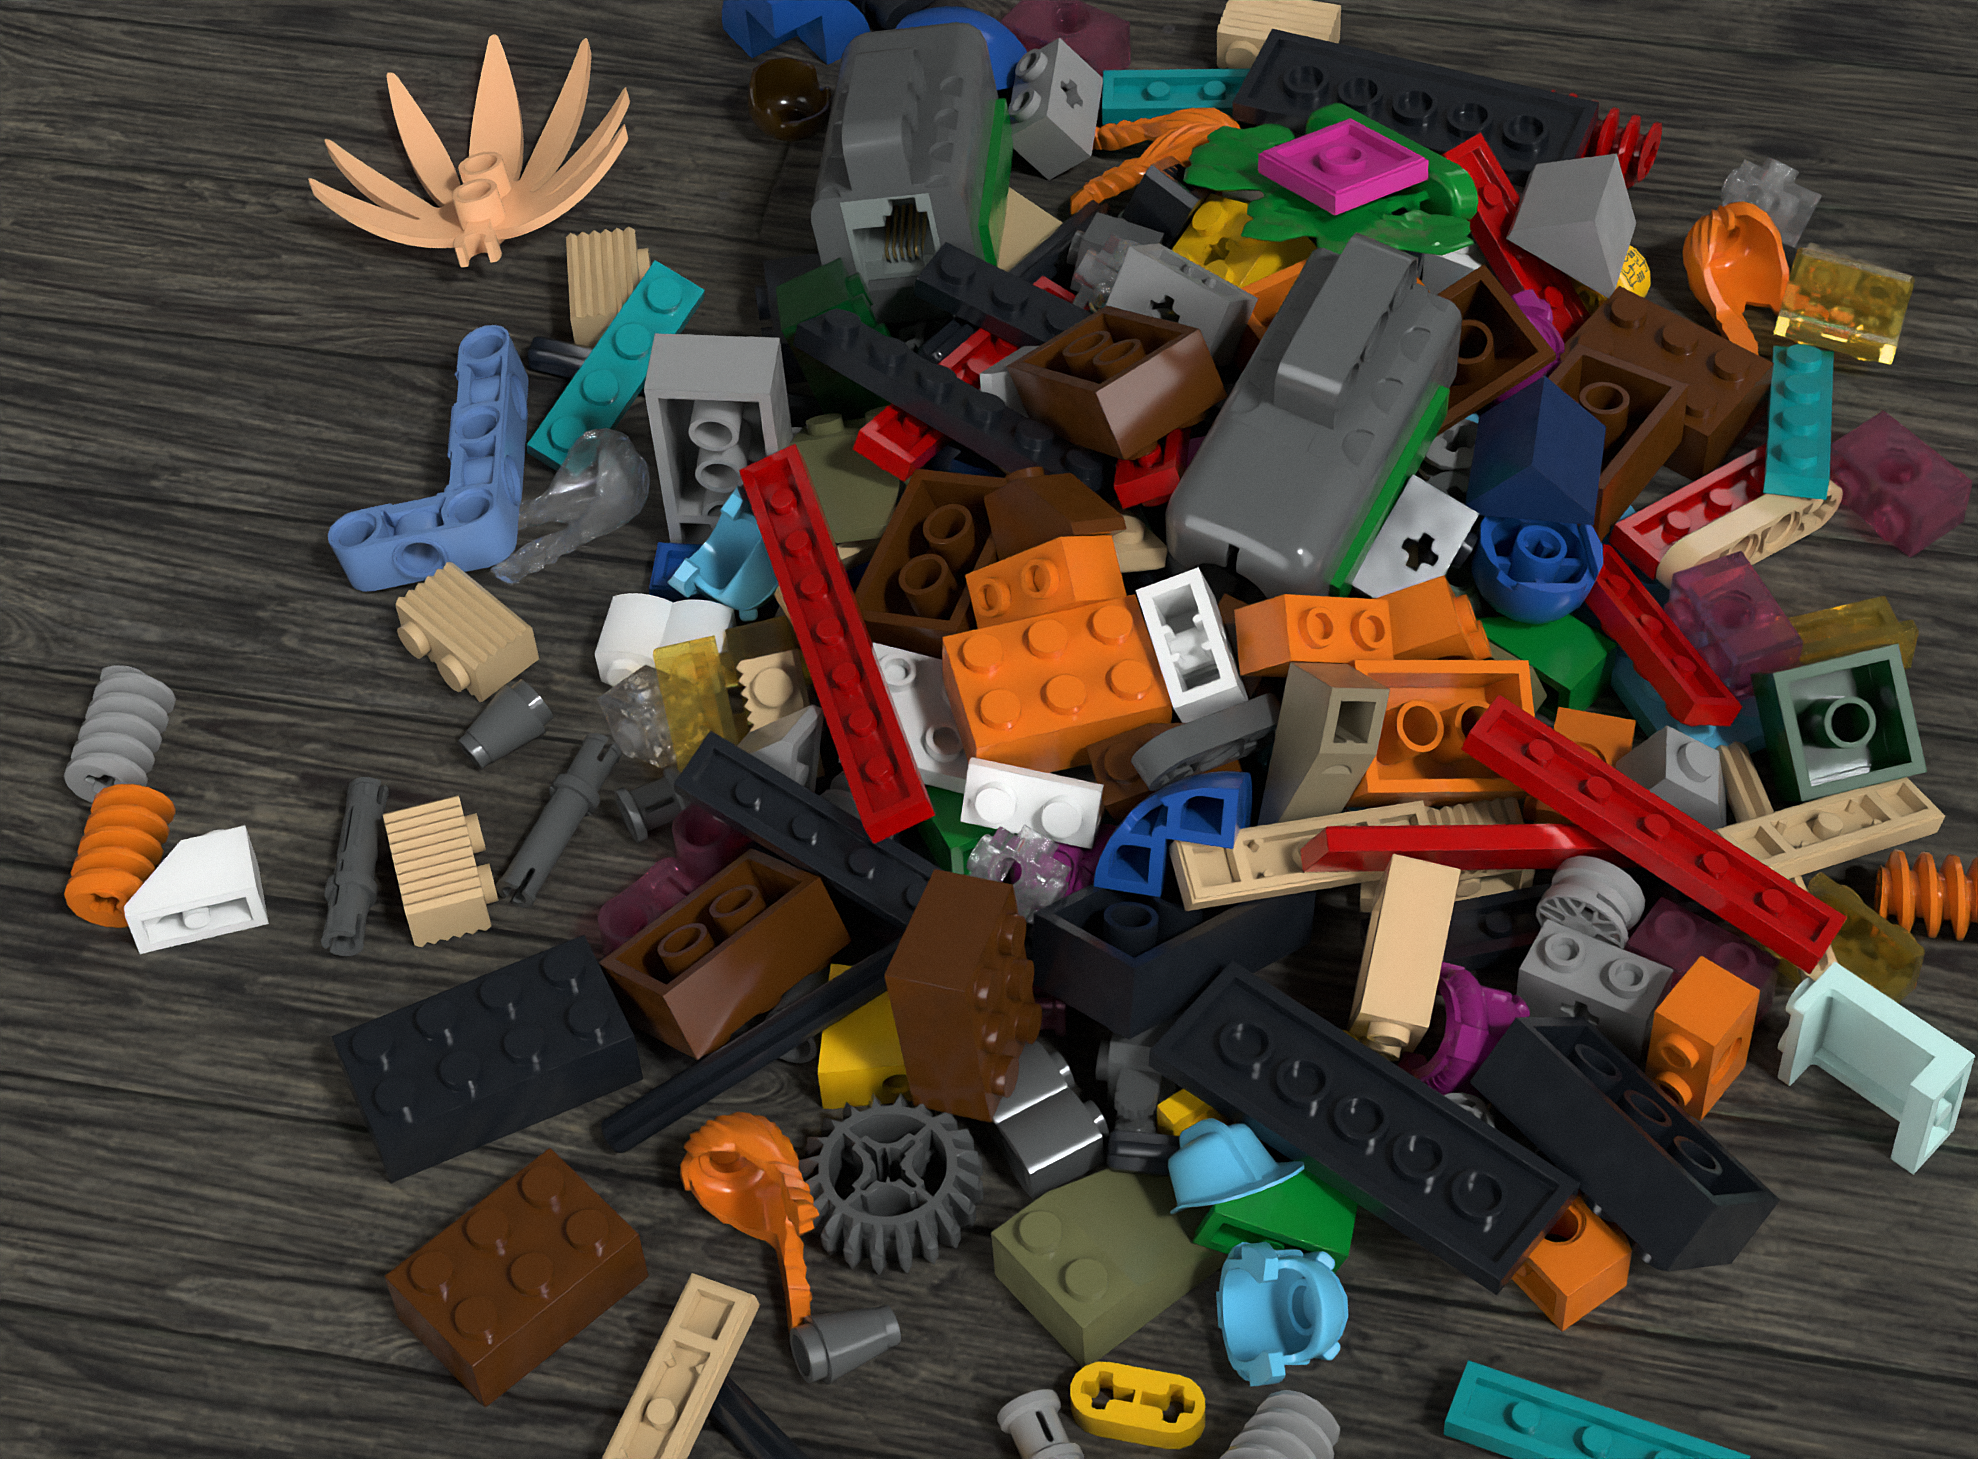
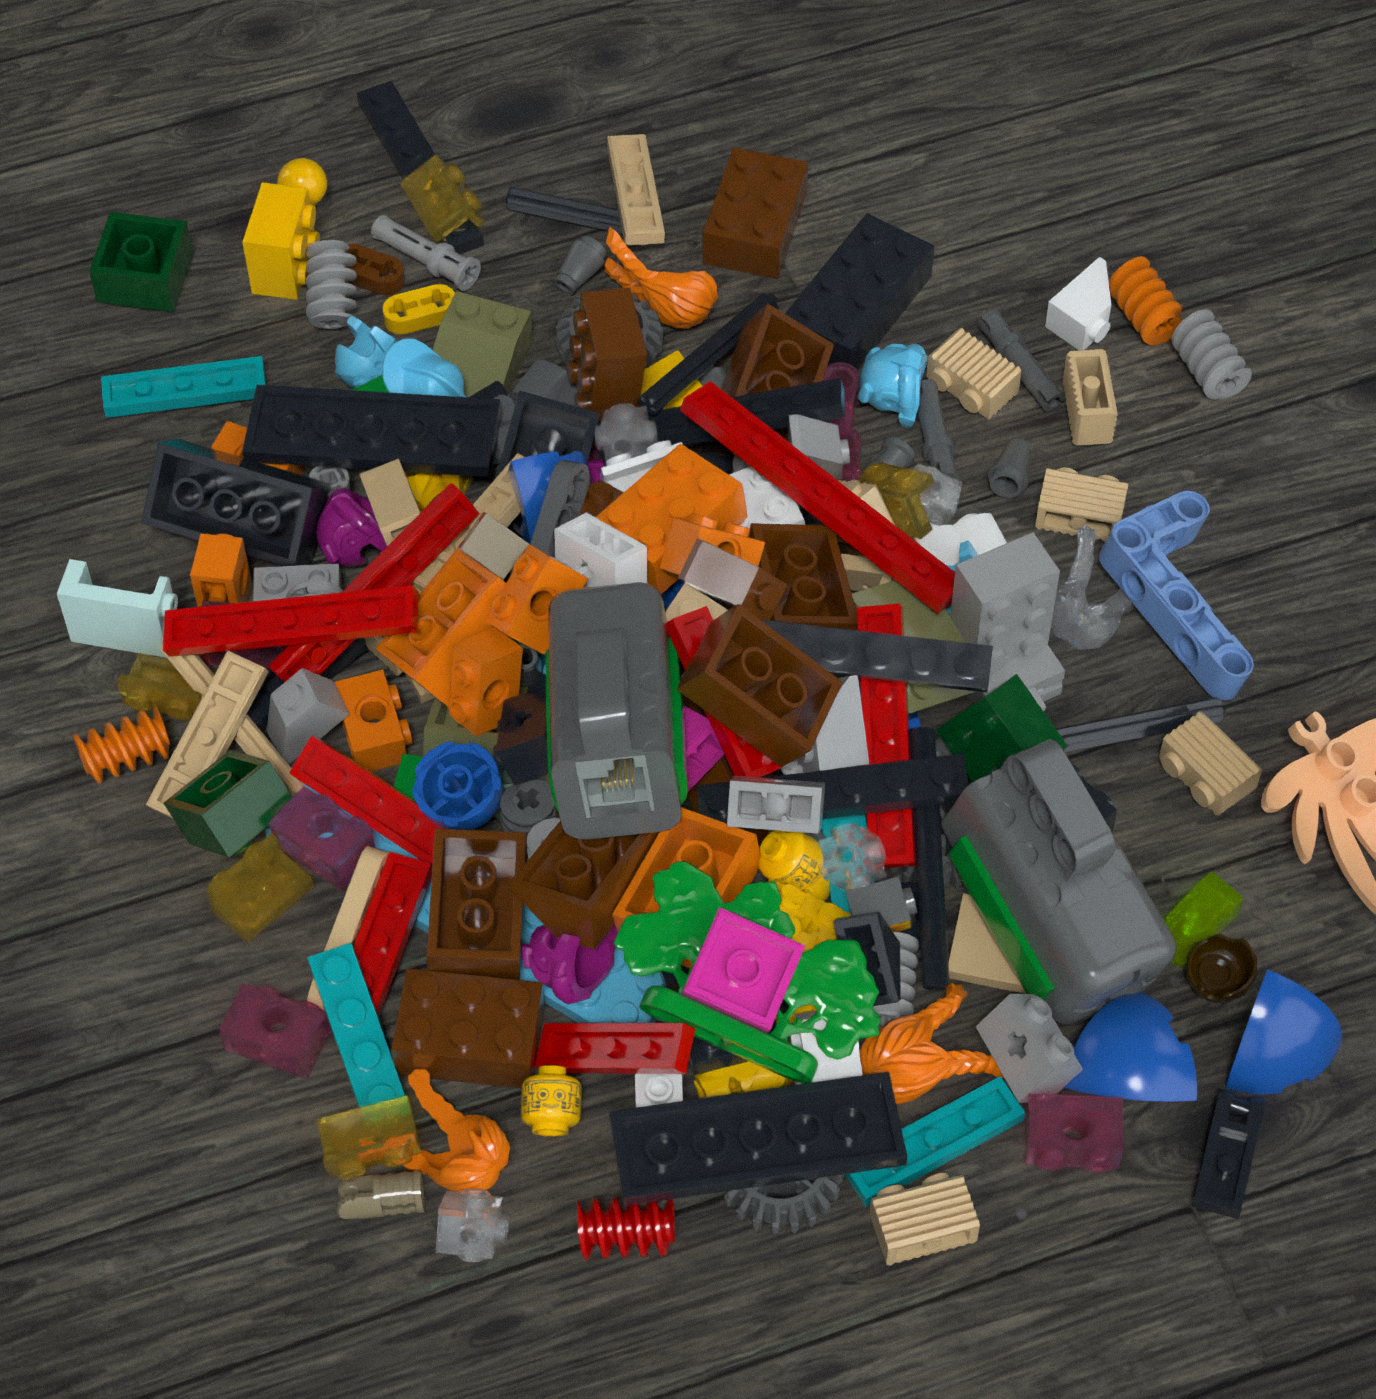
camera: 145 degrees right, 5 degrees up
teal plate [527,260,705,483] -> none
dark blue slope [1465,375,1606,525] -> none
light grey slope [1506,154,1636,299] -> none
none -> medium azure helmet [858,344,929,429]
none -> tan brick [1062,349,1118,446]
none -> clear neon green slope [1164,871,1244,968]

